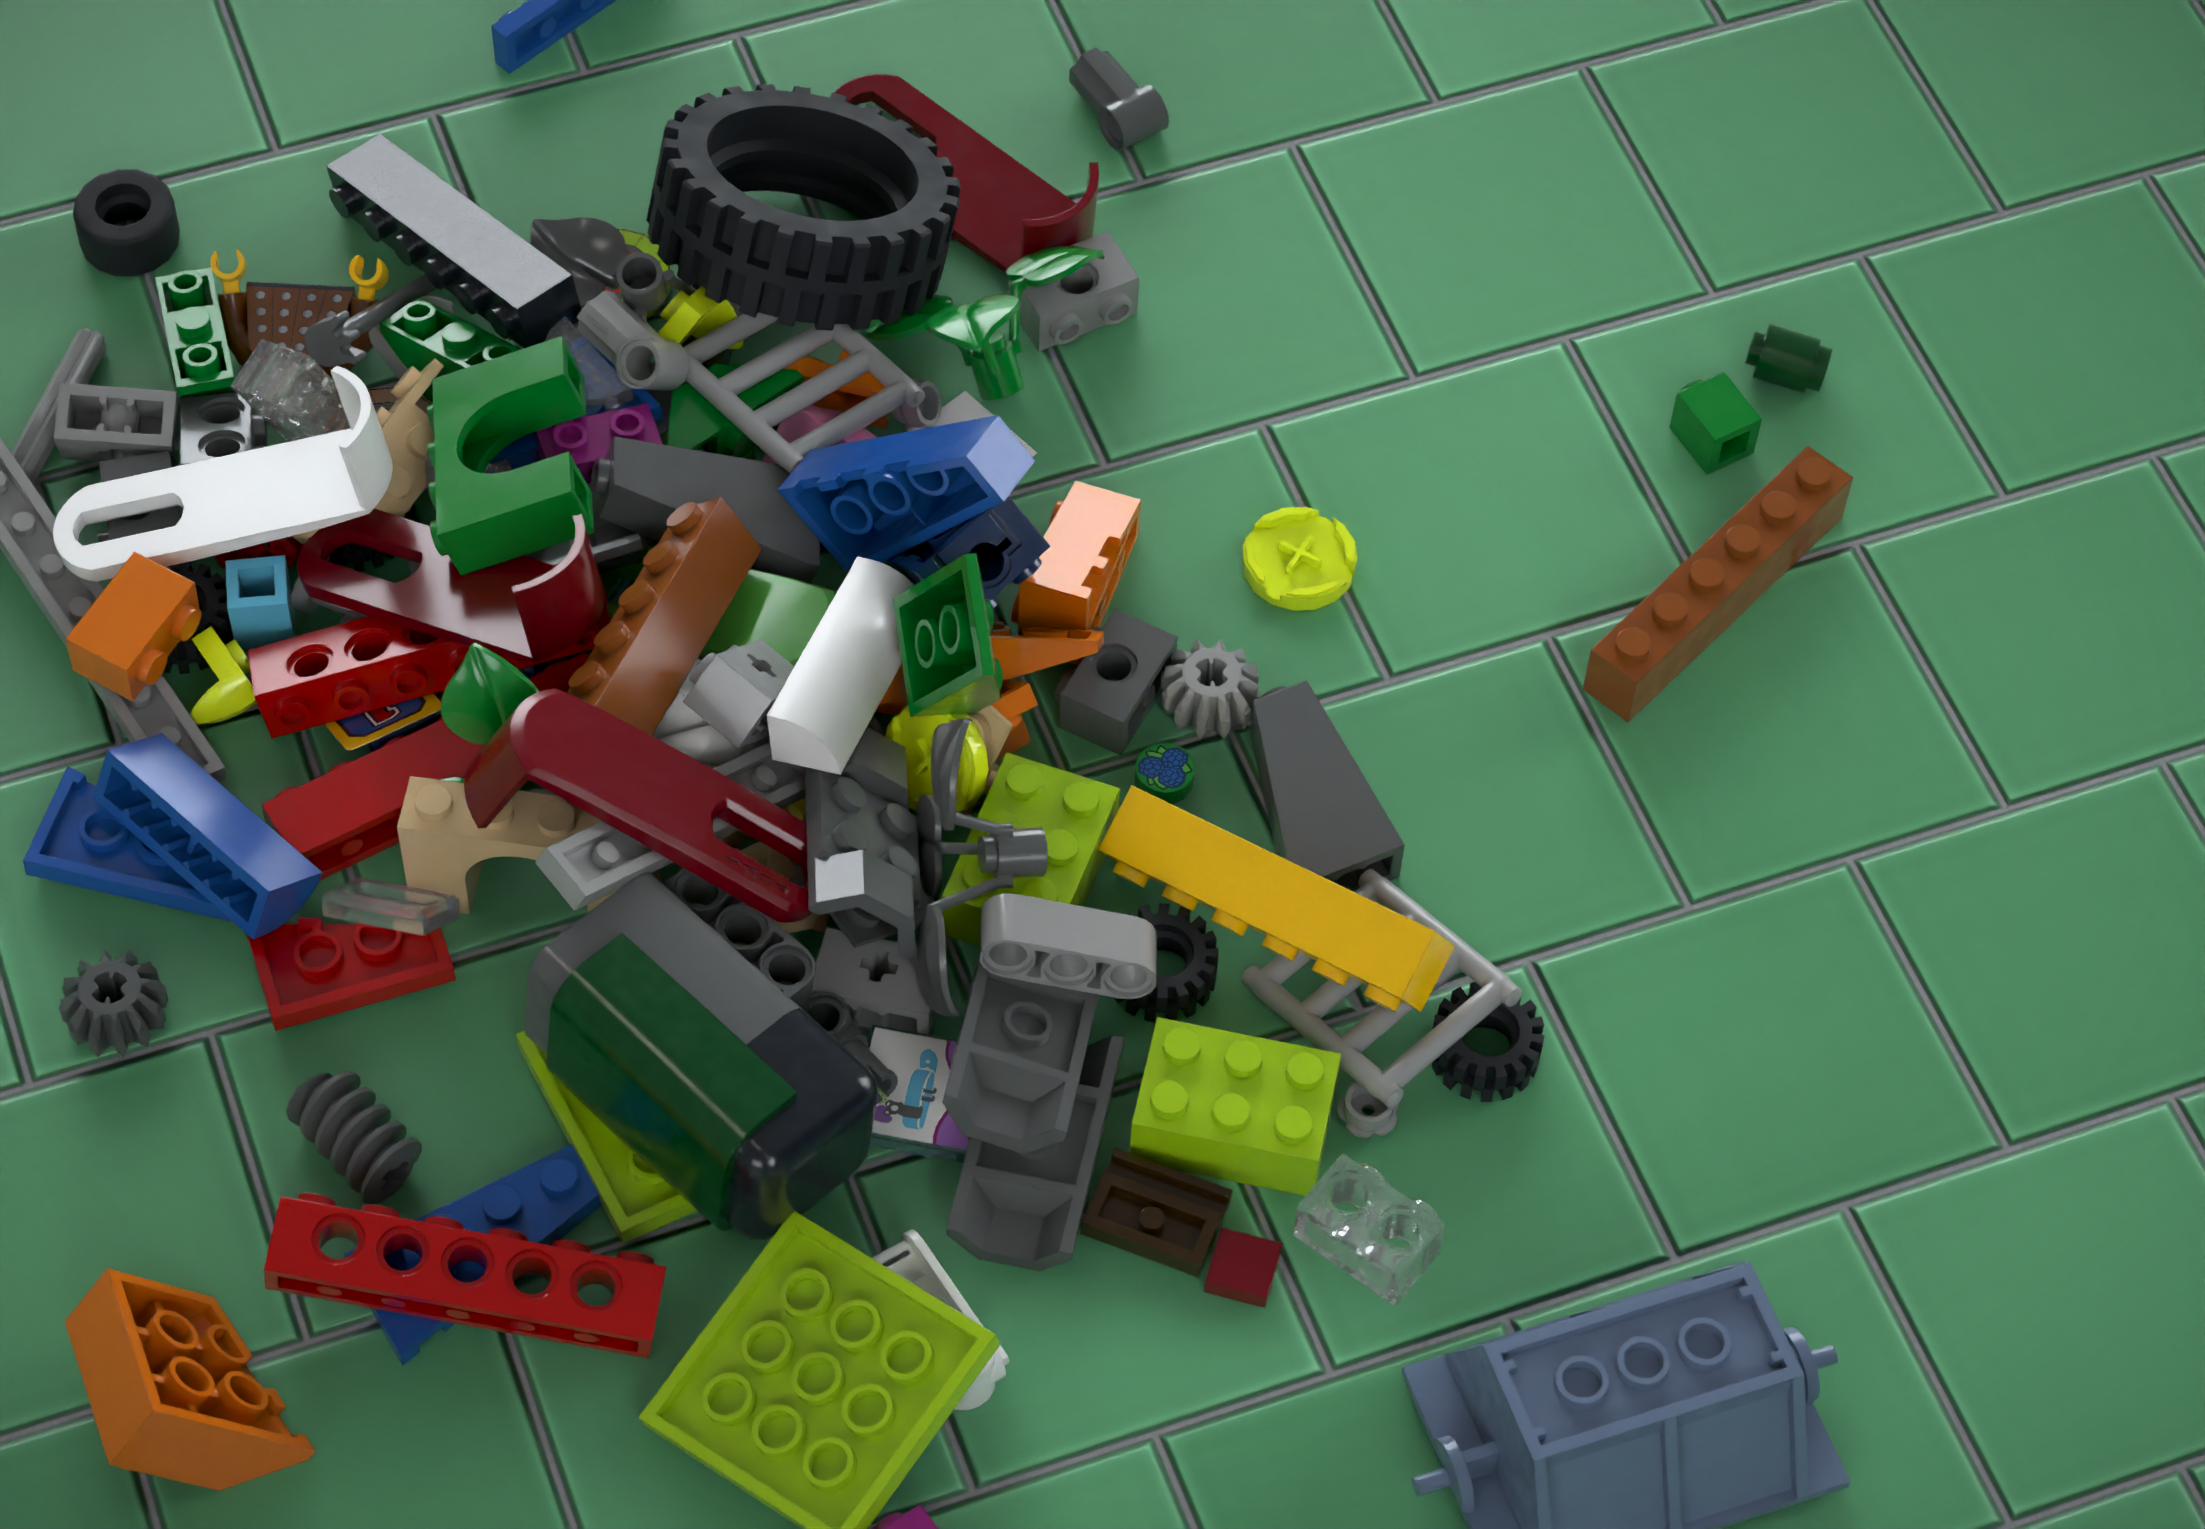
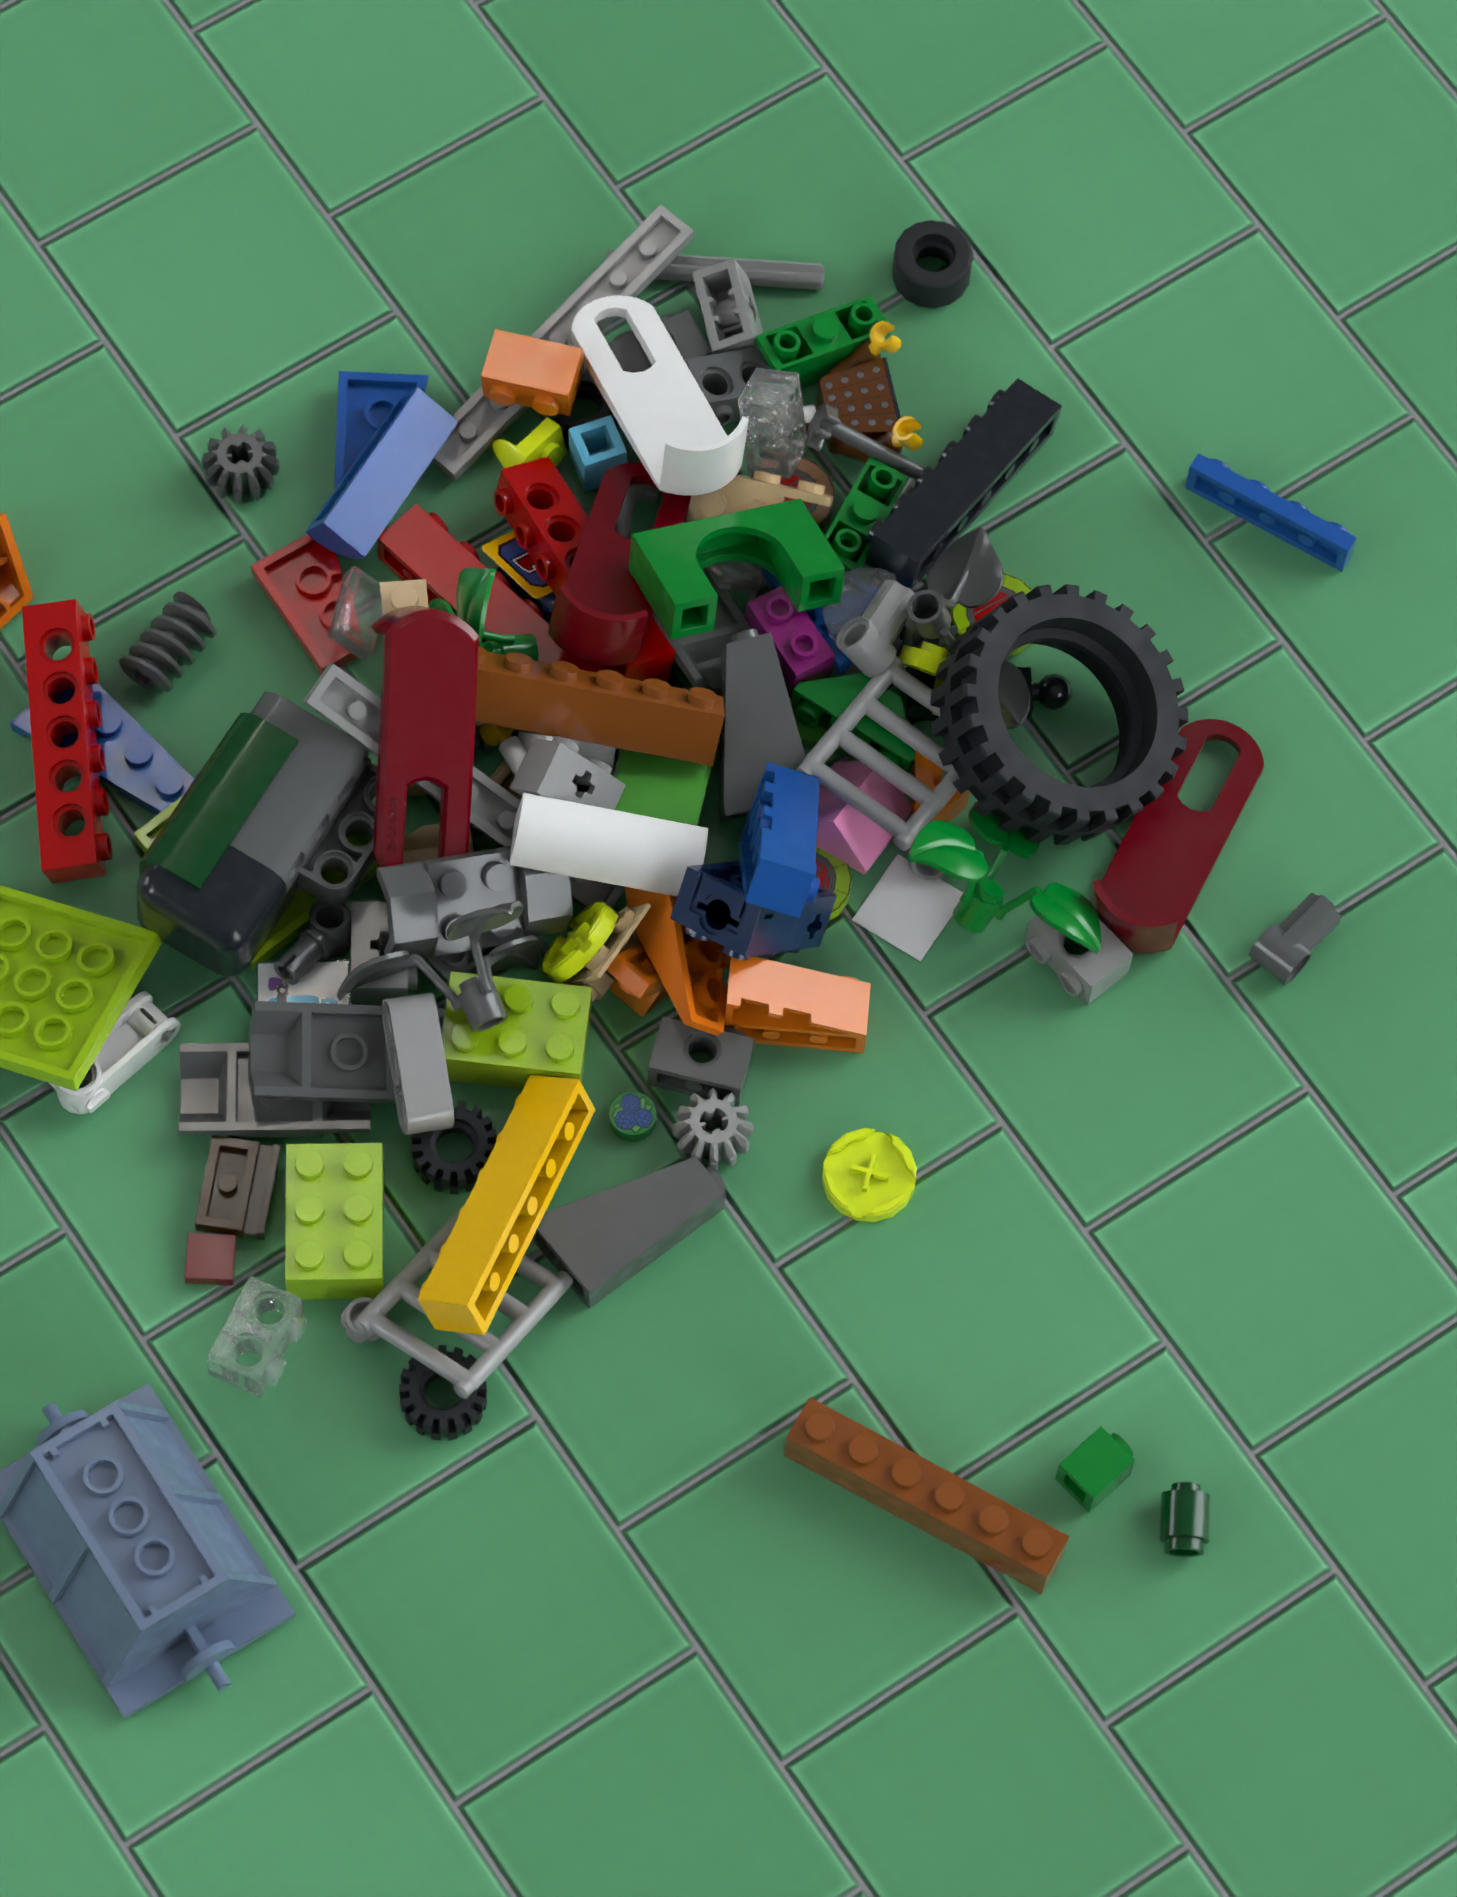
camera: 75 degrees right, 10 degrees up
green slope [892,553,1003,717] -> none

